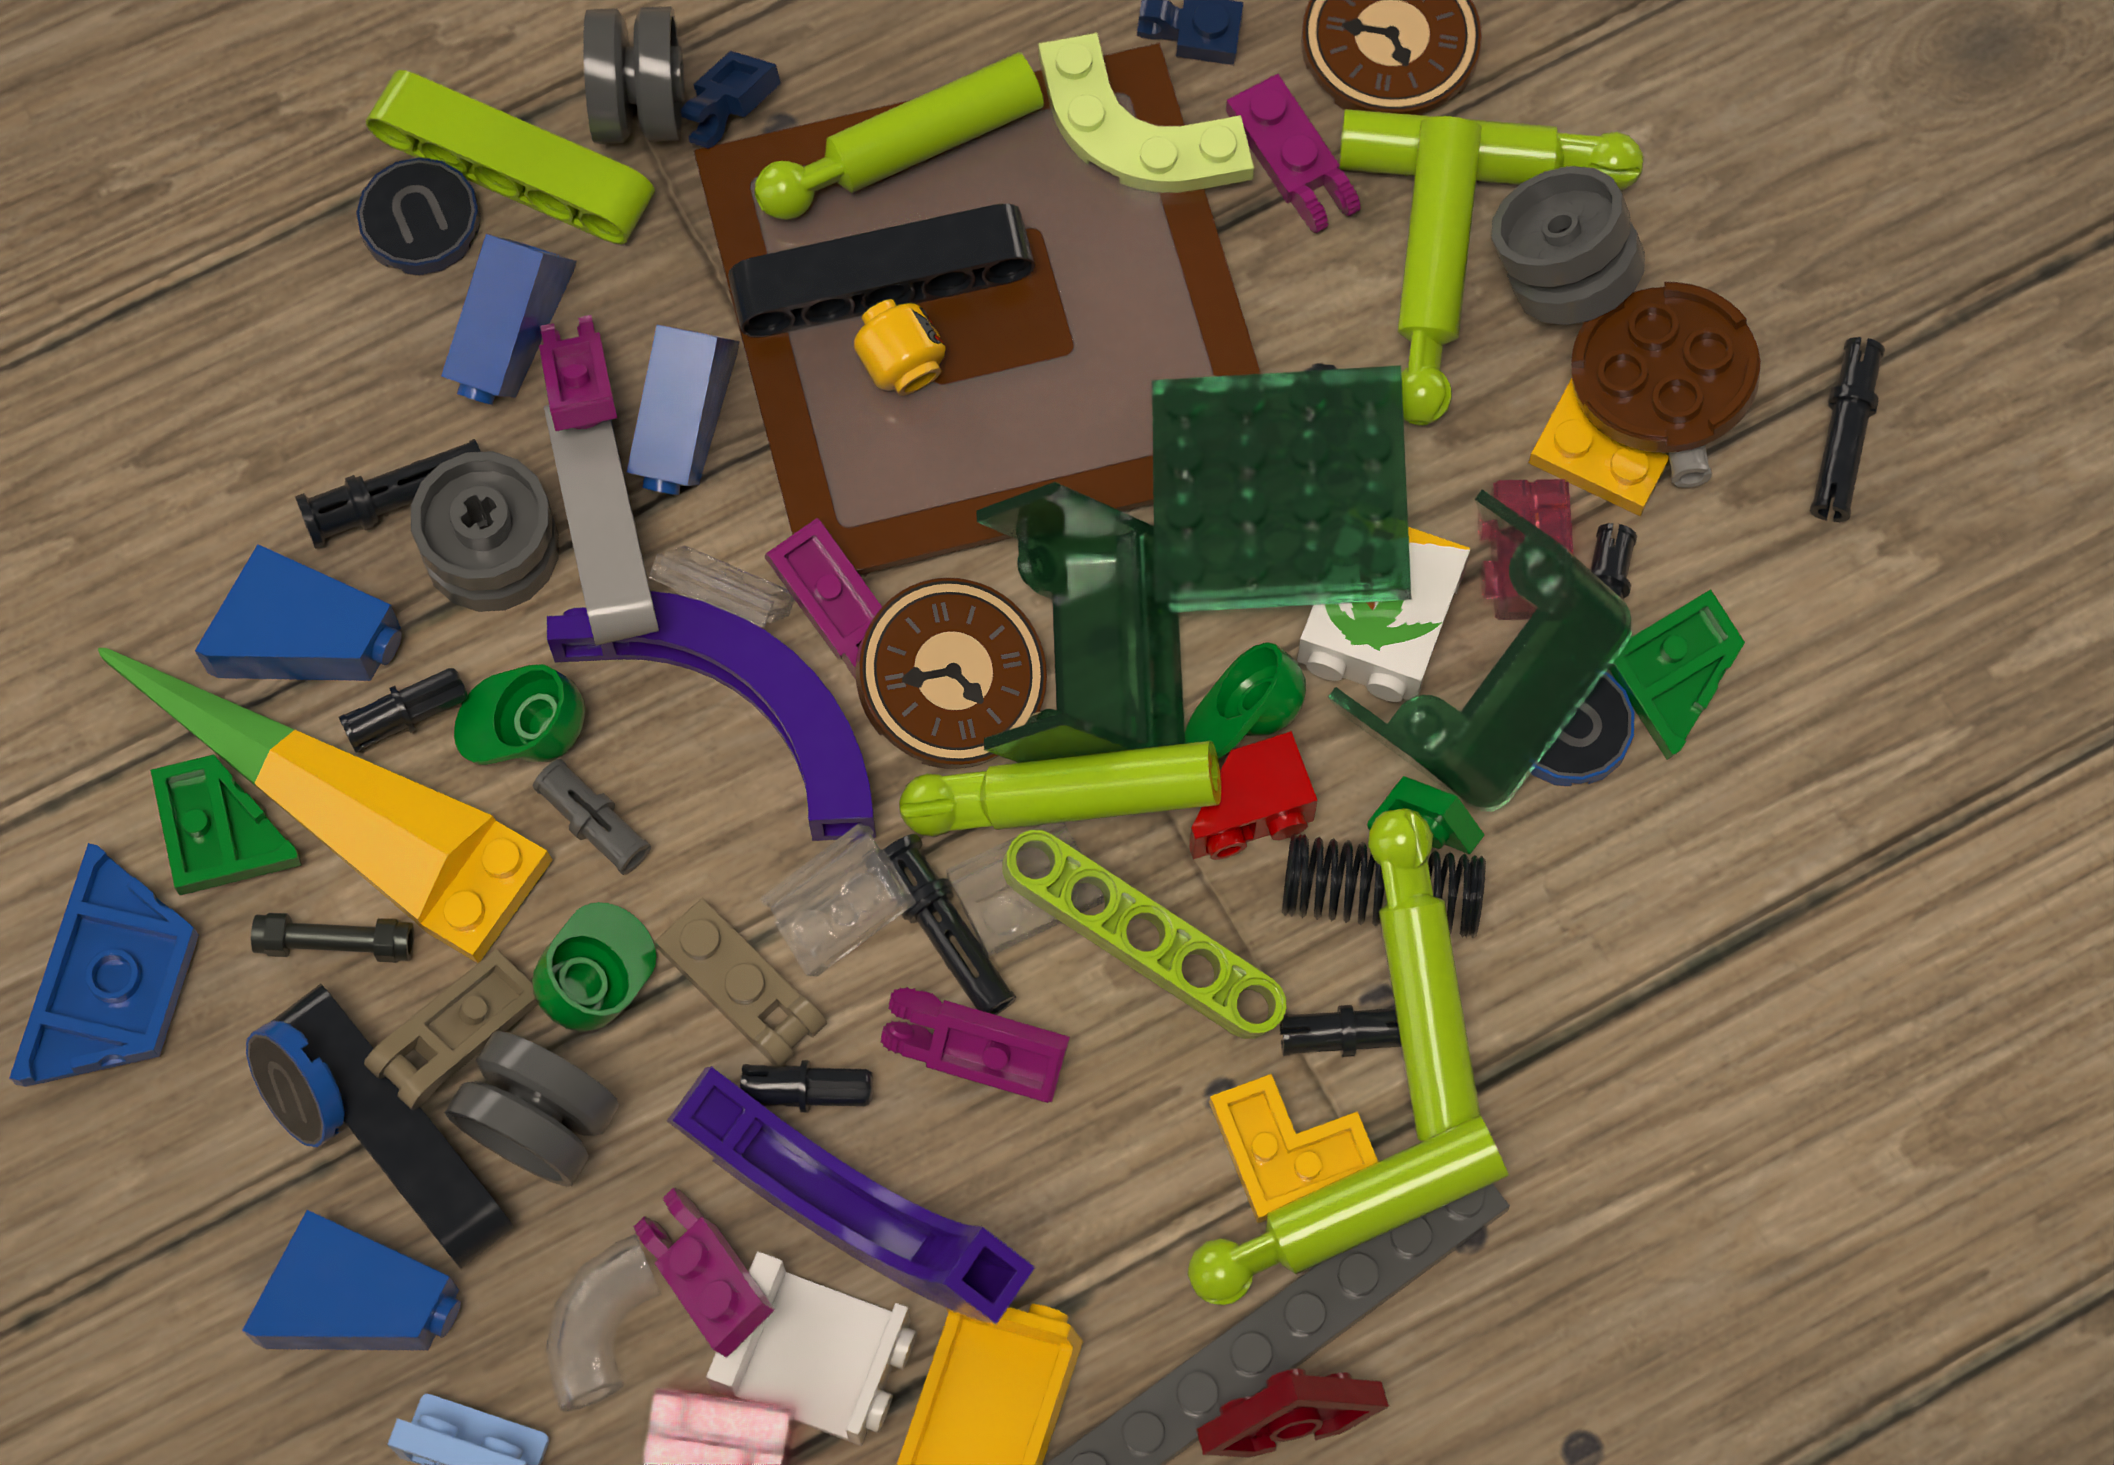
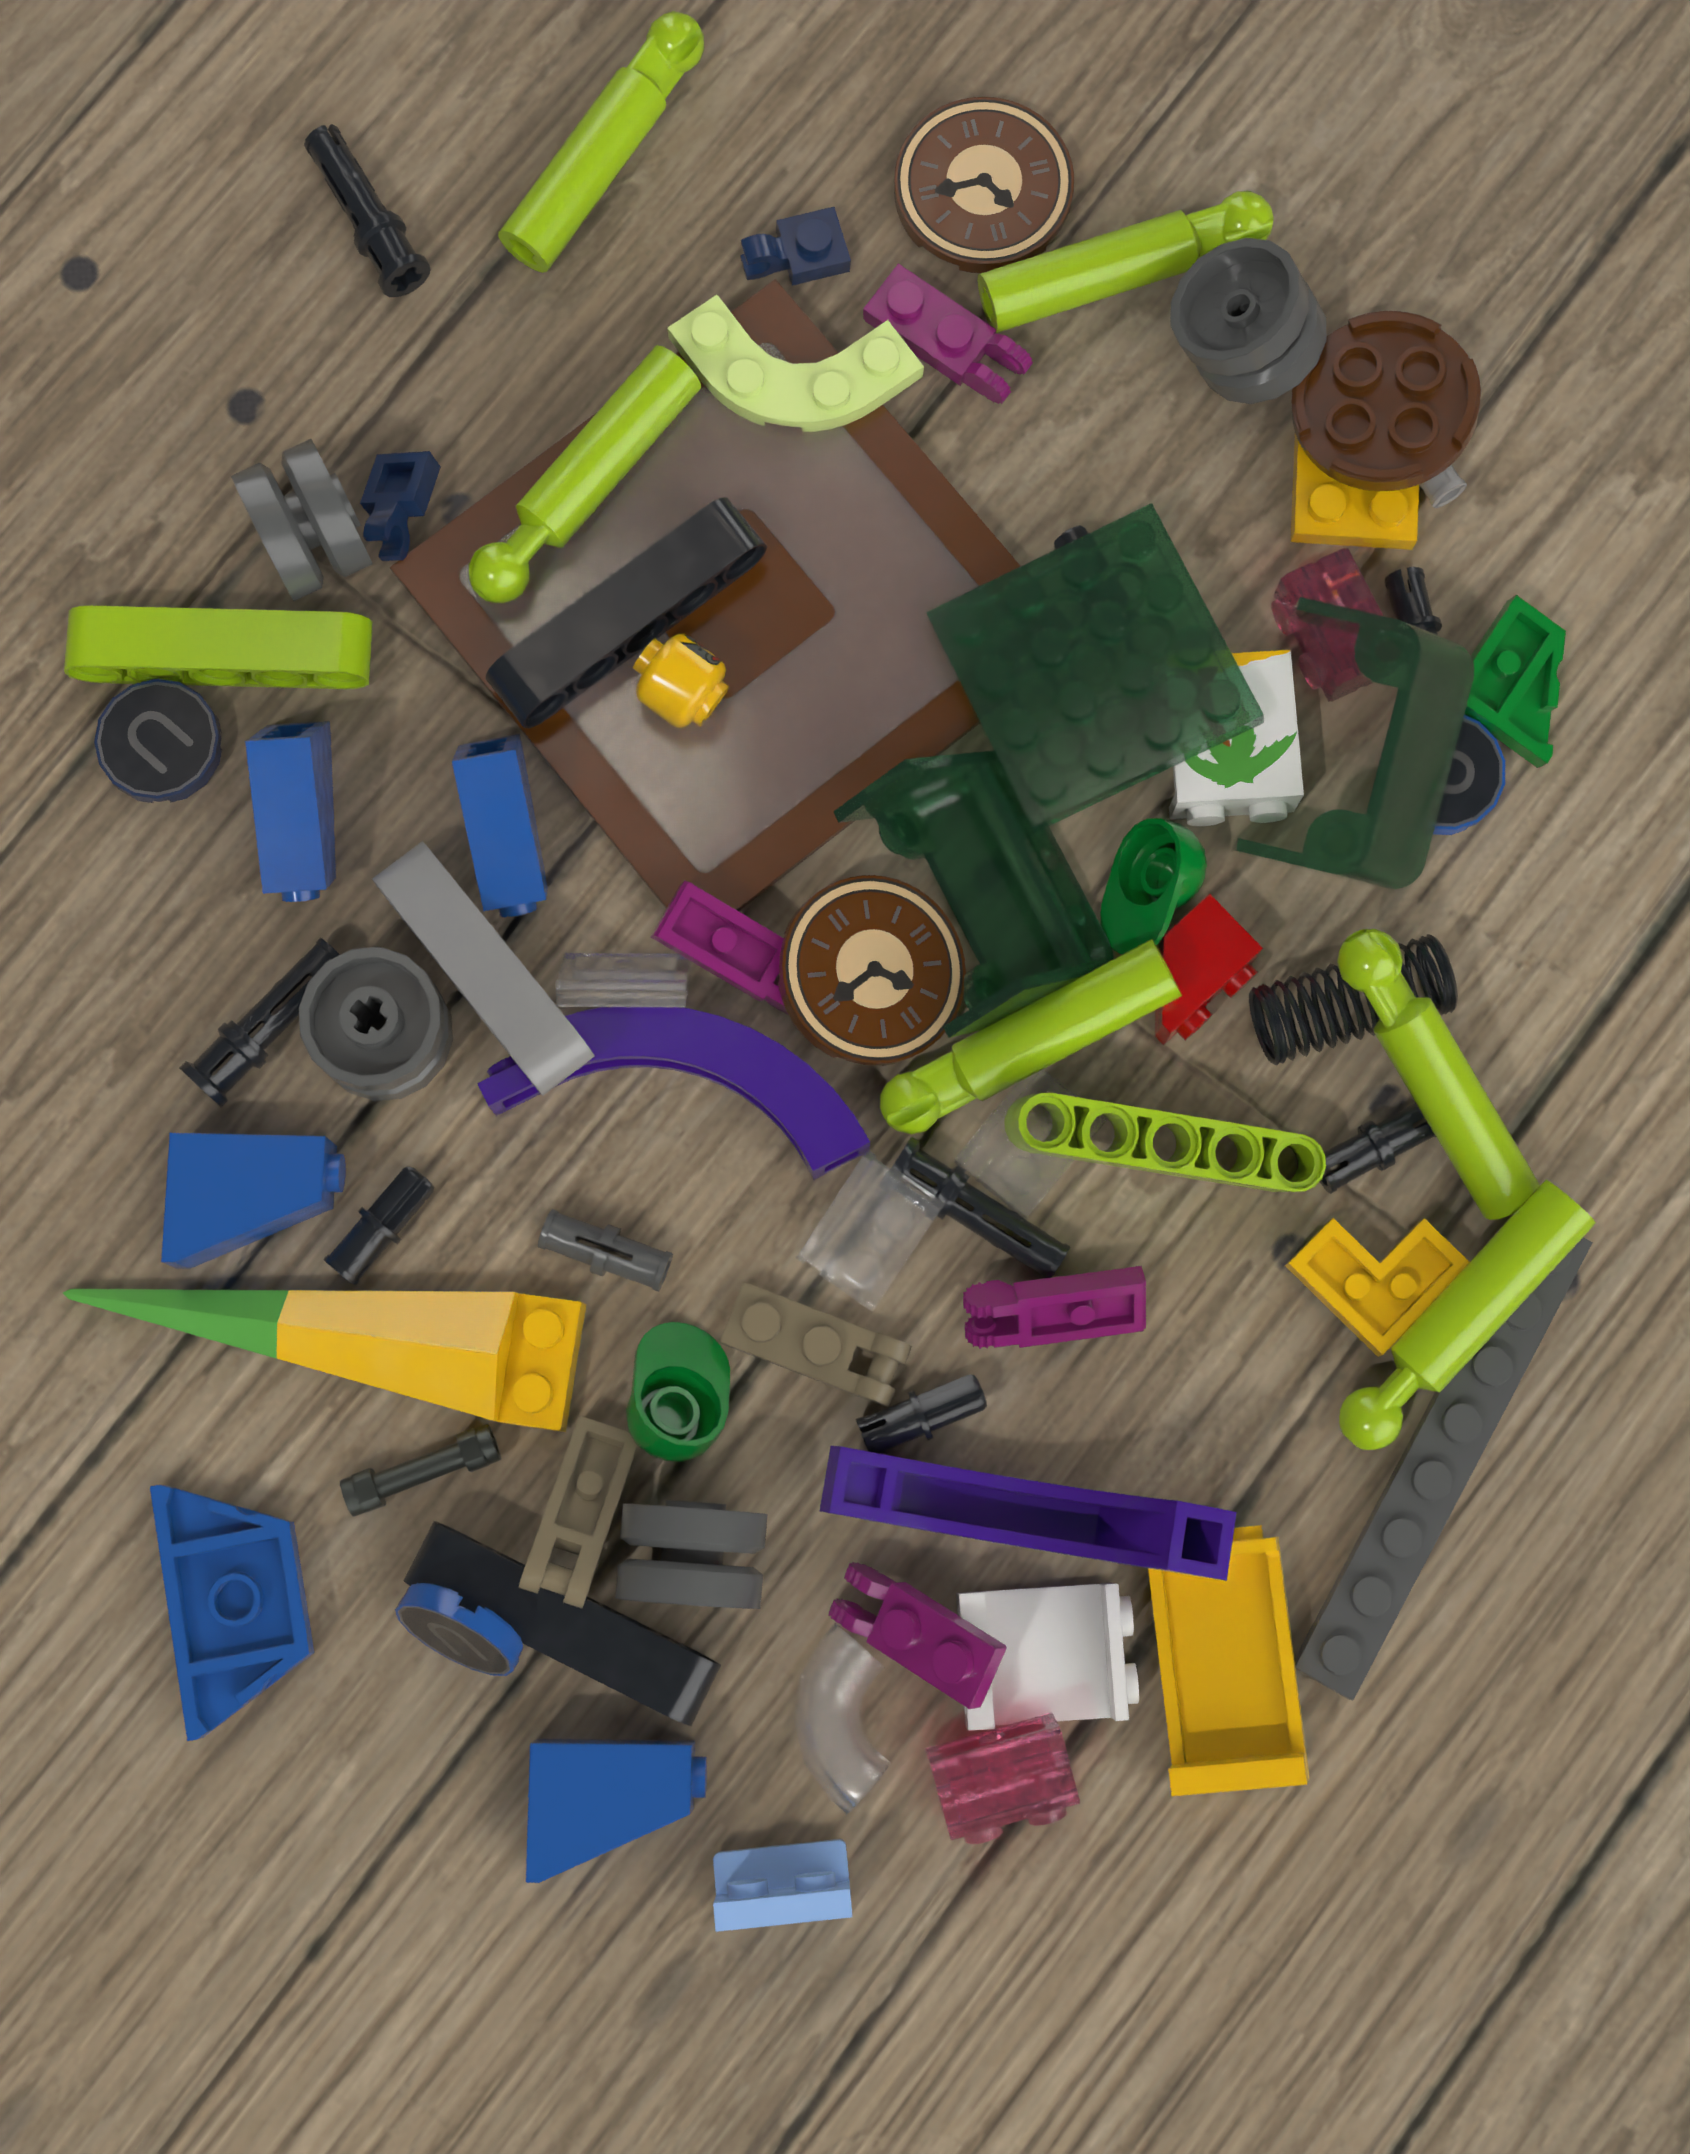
camera: 25 degrees left, 10 degrees up
green wing [150,754,302,896] -> none
green cap [454,664,585,765] -> none
magenta hinge [539,315,617,432] -> none
dark red plate [1196,1369,1389,1458] -> none
green bracket [1367,776,1485,854] -> none
lime piece [1391,116,1482,425] -> none
black pin [1810,337,1885,522] -> none

